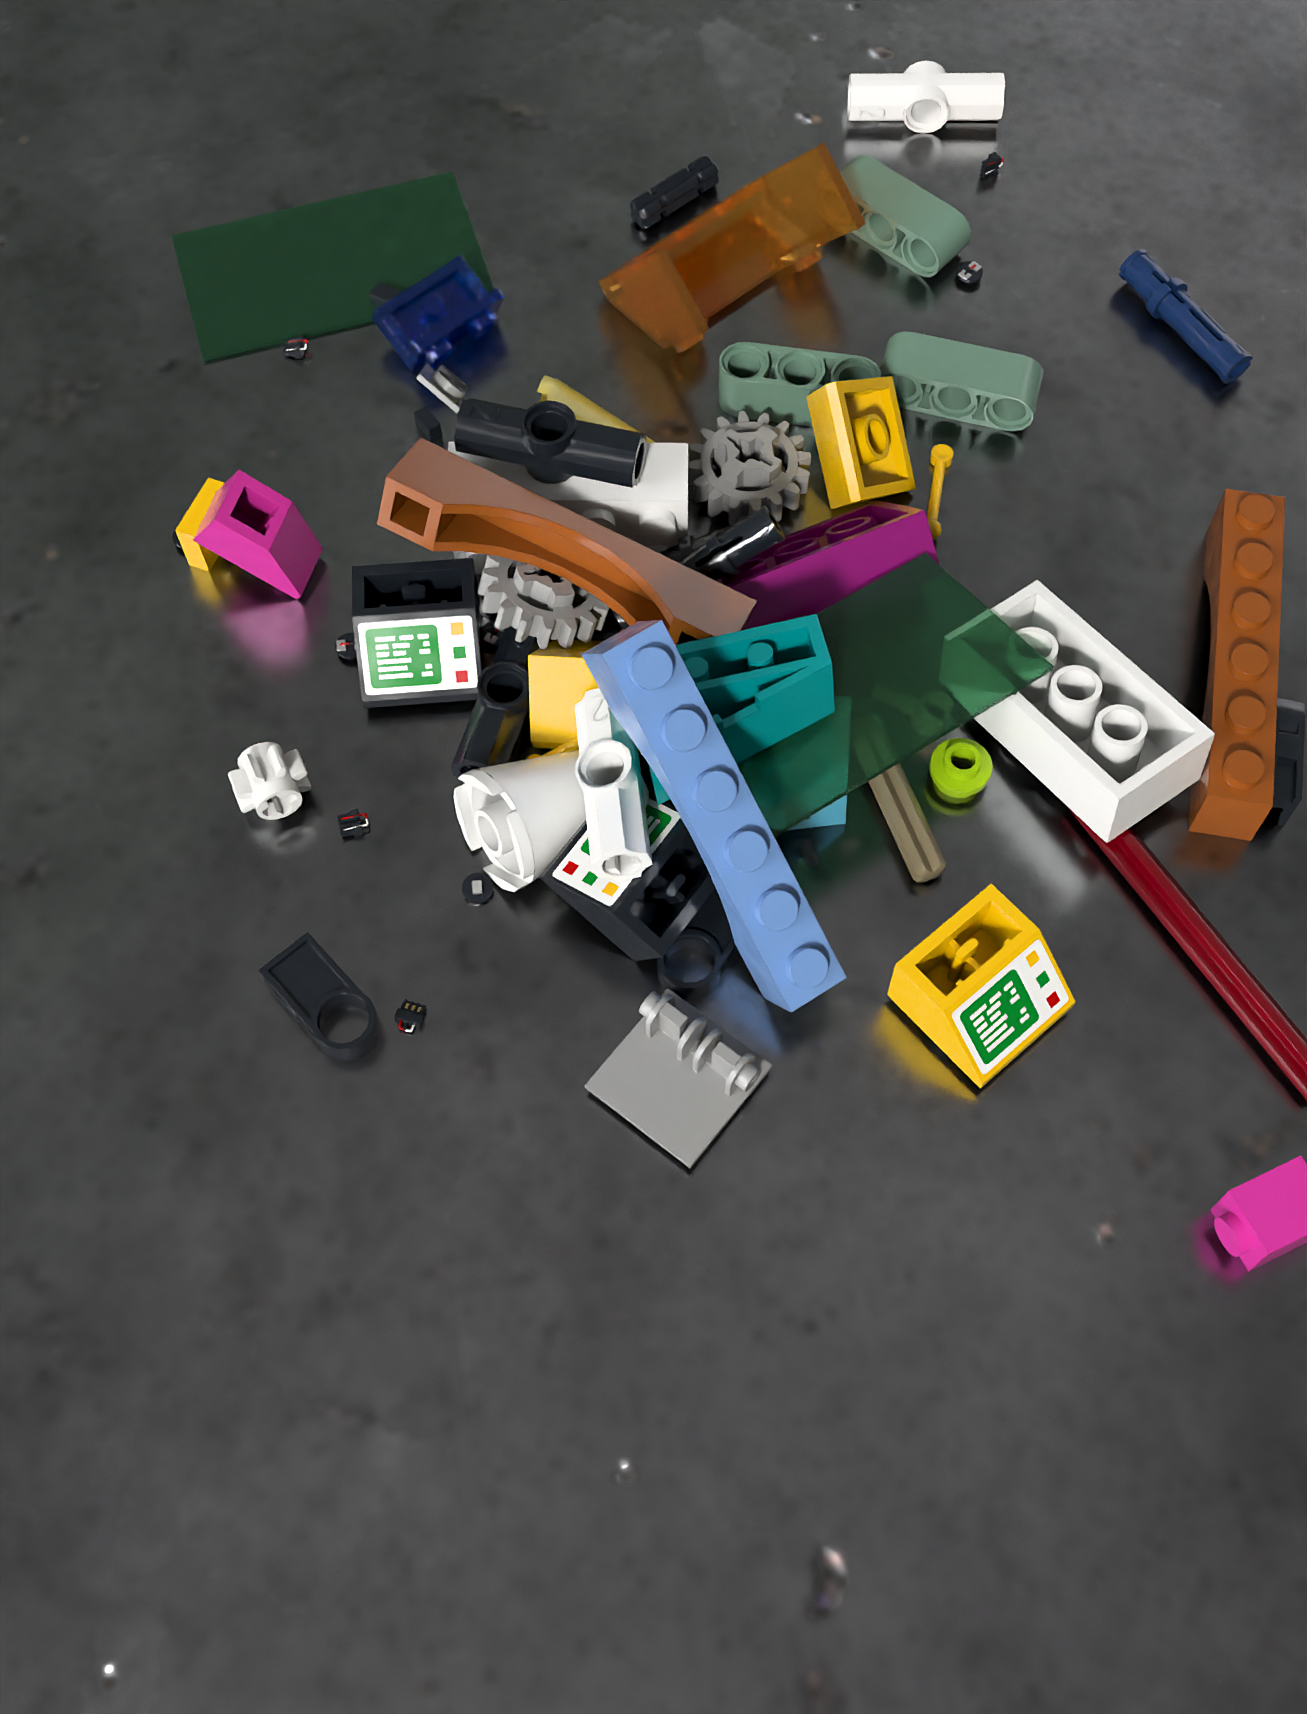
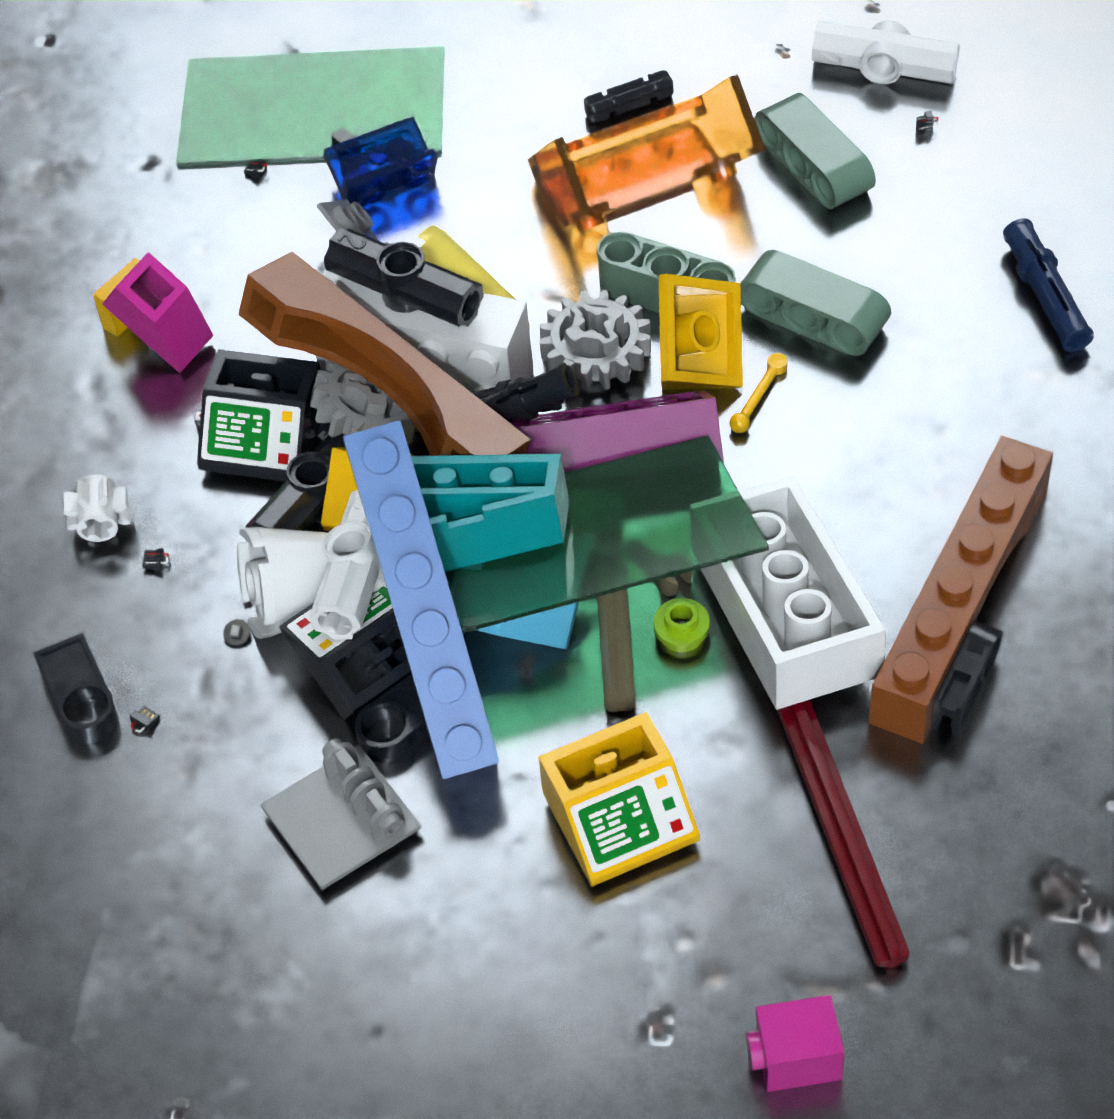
camera: 20 degrees right, 10 degrees down
black piece [956,261,983,283] -> none

